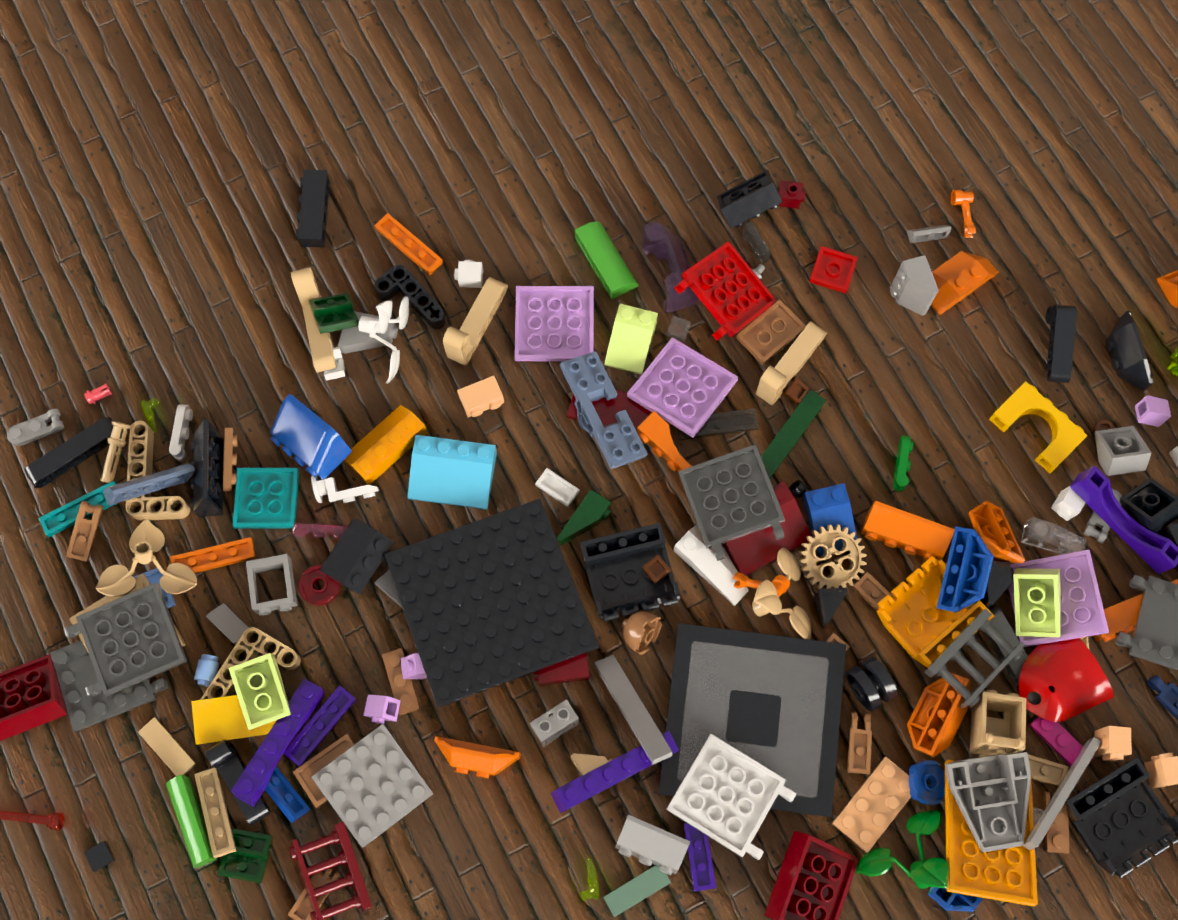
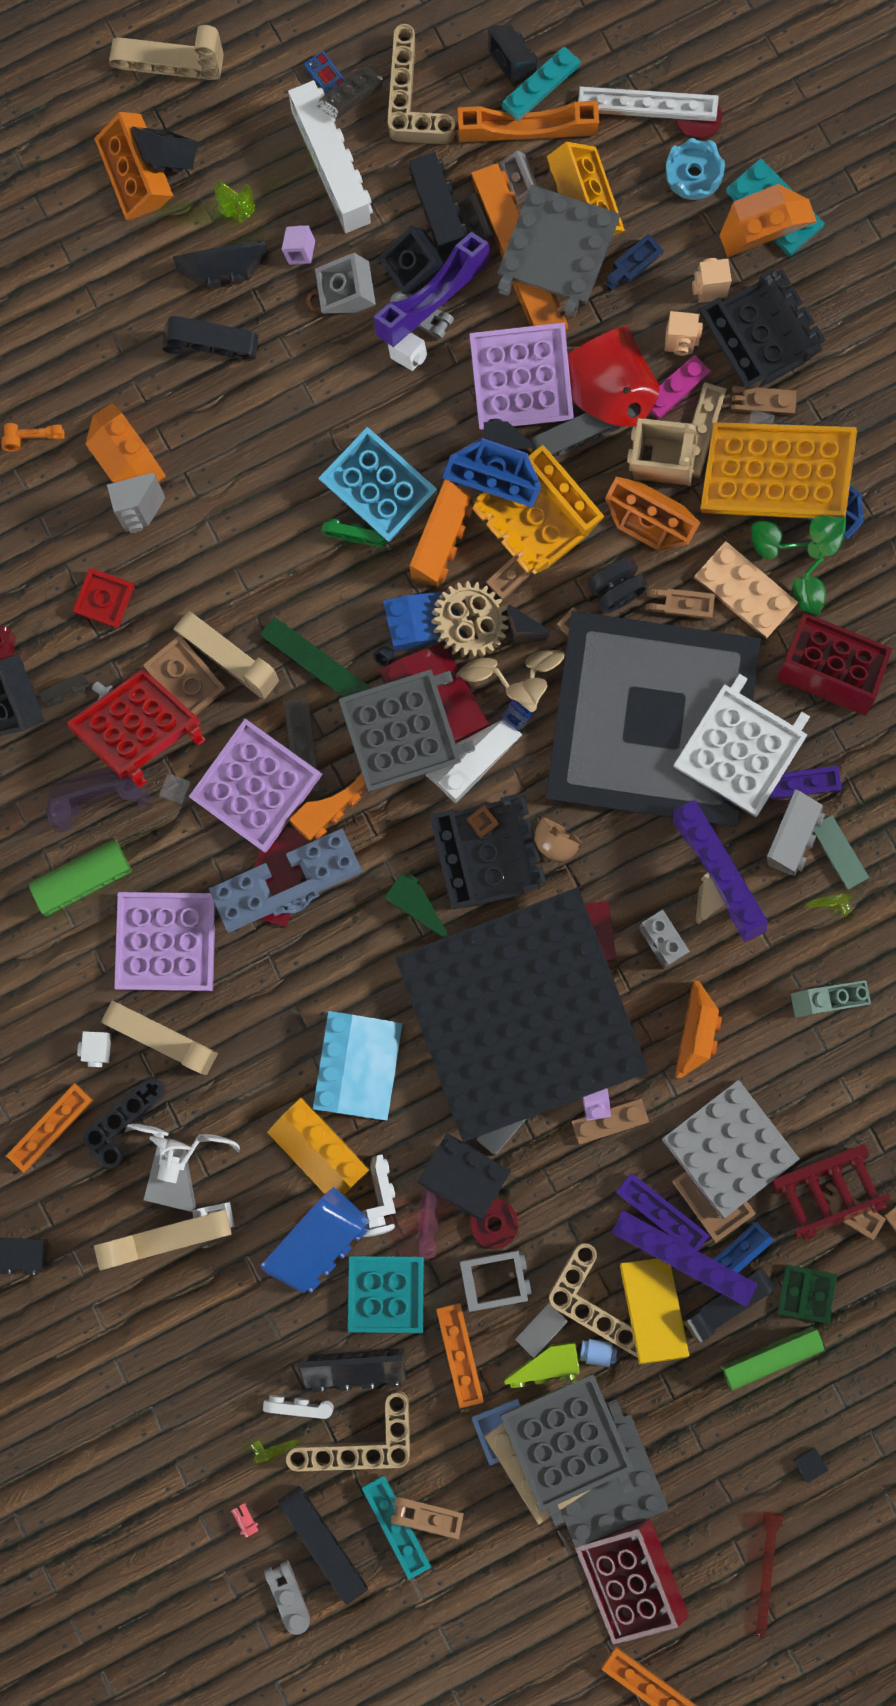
camera: 85 degrees left, 10 degrees up
tan plant [96,519,197,596] -> none
tan pin [100,421,131,483] -> none
sand blue slope [103,464,195,506] -> none
tan tile [138,717,197,776] -> none
tan plate [194,768,236,858] -> none
medium nougat plate [223,428,237,491] -> none
yellowish green slope [229,653,291,730] -> none
dark green slope [309,293,359,334] -> none
lavender brick [364,695,401,724] -> none
light nougat brick [457,376,504,417] -> none
white tile [535,468,580,507] -> none
light grey tile [594,655,672,765] -> none
yellowish green slope [604,304,658,375] -> none
orange brick [732,572,790,597] -> none
reddish brown tile [782,377,810,405] -> none
light grey slope [907,225,951,243] -> none
blue plate [909,760,945,805] -> none
dark grey fence [924,608,1025,709] -> none
light grey wedge [945,752,1031,852] -> none
orange wedge [968,500,1025,563] -> none
yellow arch [989,381,1088,473] -> none
yellowish green slope [1013,568,1061,637] -> none
clear slope [1021,517,1087,554] -> none
light grey tile [1023,737,1101,850] -> none
none -> medium azure slope [319,427,438,542]
none -> clear blue tile [501,700,533,731]
none -> lime slope [504,1341,580,1388]
none -> sand green slope [791,980,871,1018]

